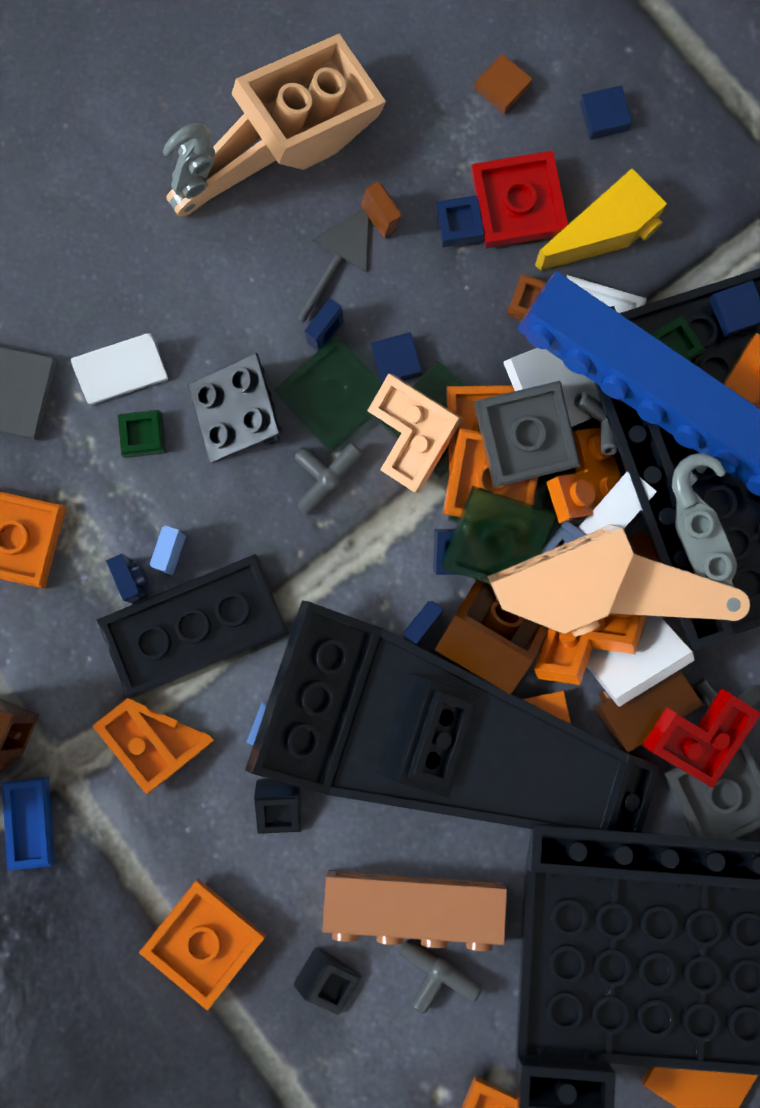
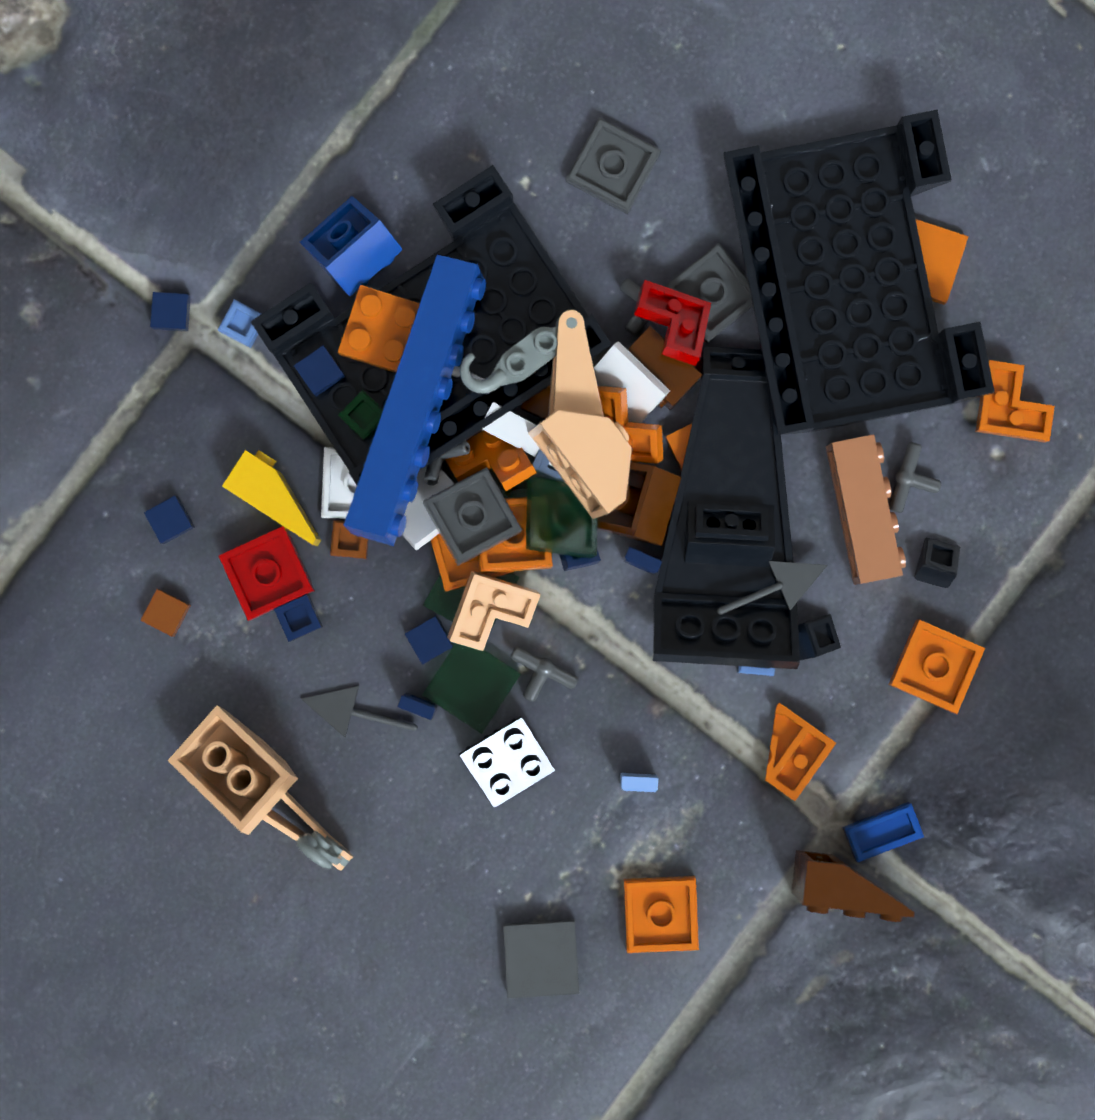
camera: 110 degrees left, 5 degrees up
white slope [71,333,169,406] -> none
black tile [97,554,289,699] -> none
dark blue plate [106,554,148,604] -> none
dark green tile [118,410,166,458] -> none
dark orange tile [361,181,402,239] -> none
none -> dark grey piece [717,561,828,614]

